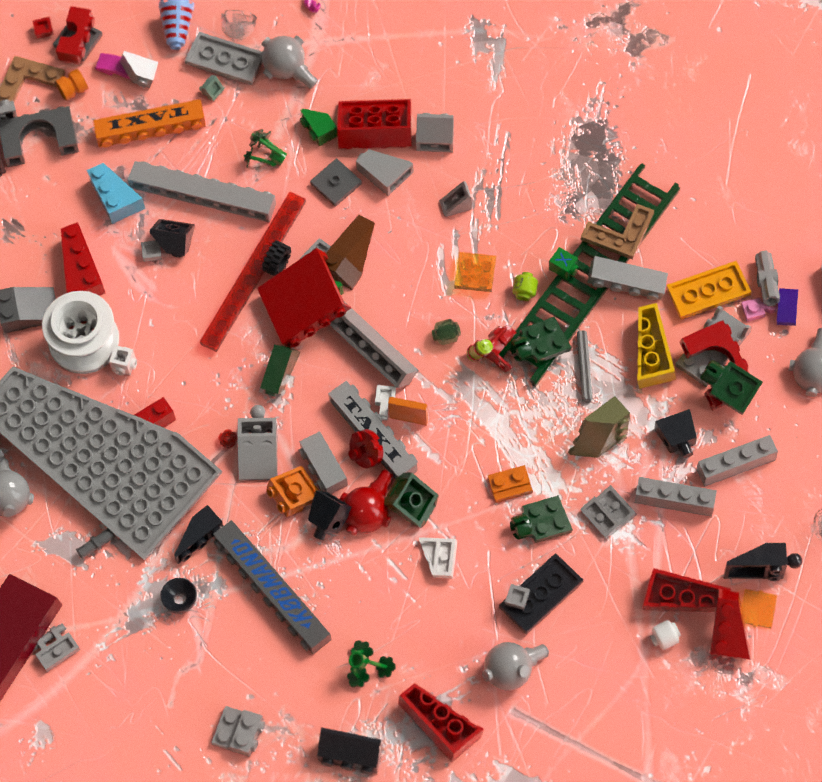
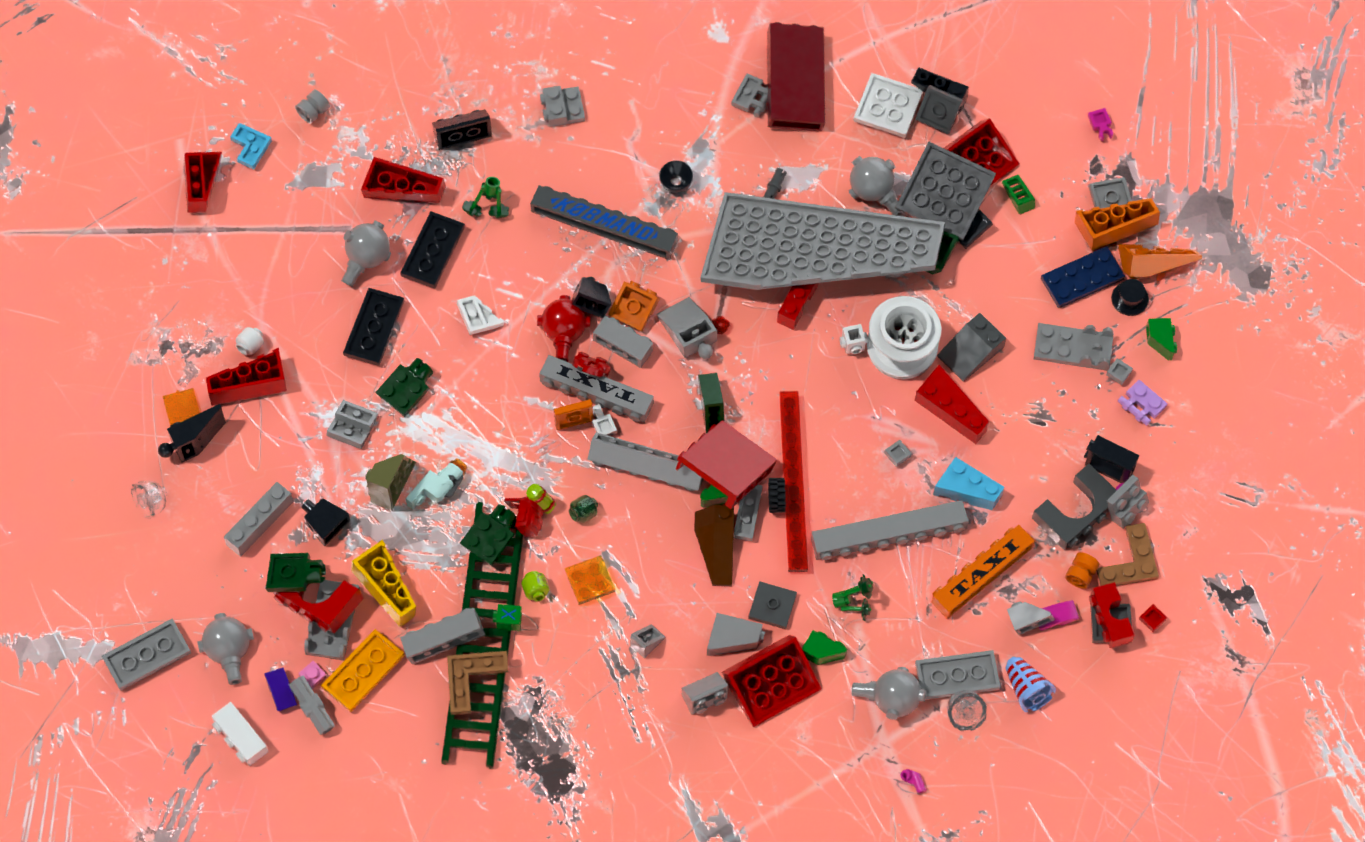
camera: 145 degrees right, 0 degrees up
black slope [150,219,195,257] -> none
black slope [174,505,224,564] -> none
sand green tile [199,75,225,101] -> none
dark green slope [384,472,439,528] -> none
orange plate [487,465,533,503] -> none
light grey plate [505,584,530,610] -> none
light grey axle [577,330,592,402] -> none
light grey brick [635,477,717,517] -> none
red wedge [710,589,751,660] -> none
none -> black plate [400,211,465,289]
none -> light aqua plate [406,458,467,510]

